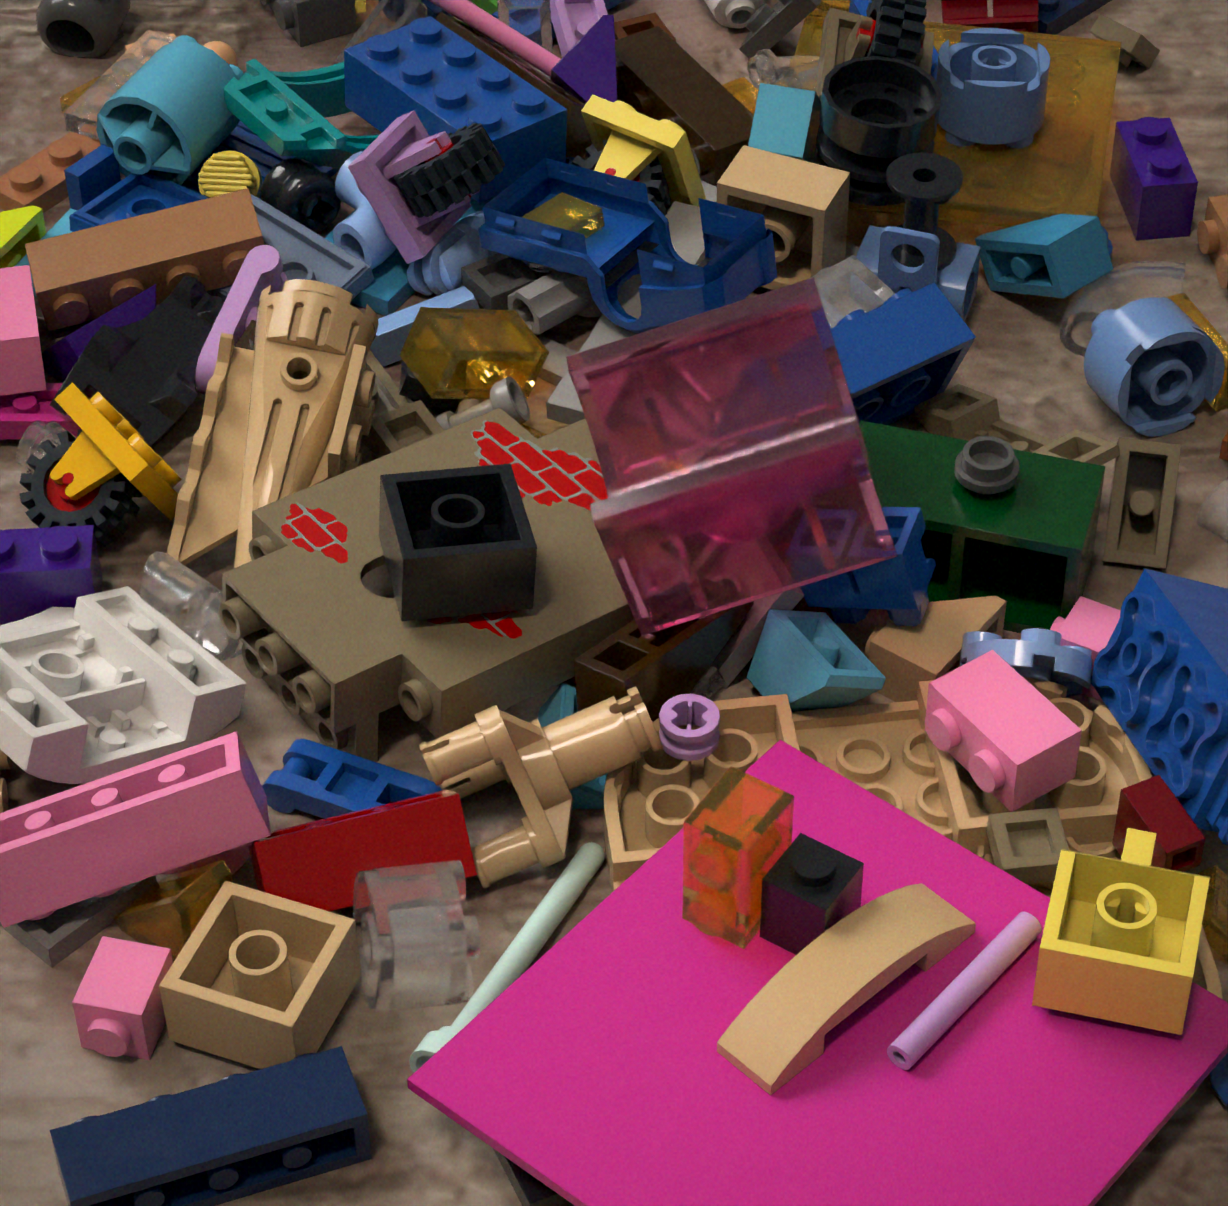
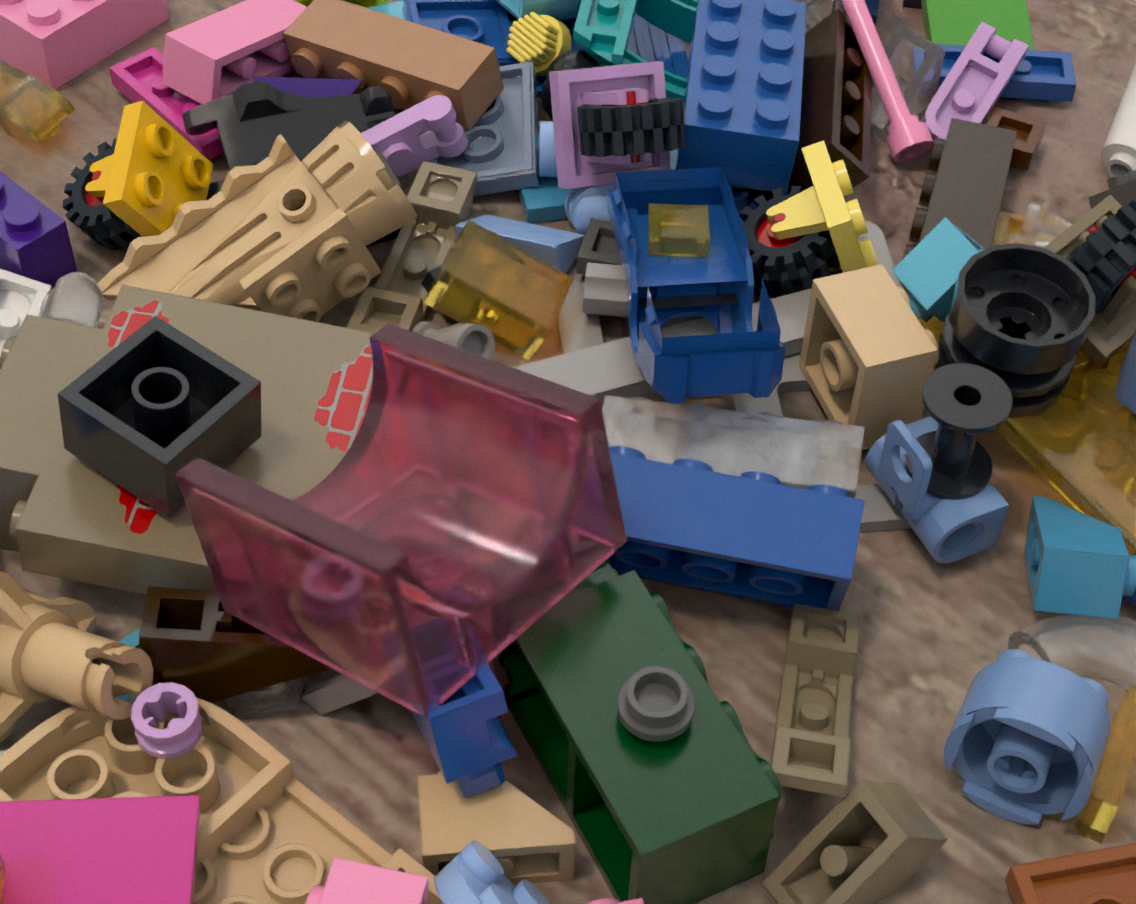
camera: 45 degrees right, 5 degrees up
dark purple slope [550,15,617,104] -> none
medium azure slope [746,609,886,712] -> none

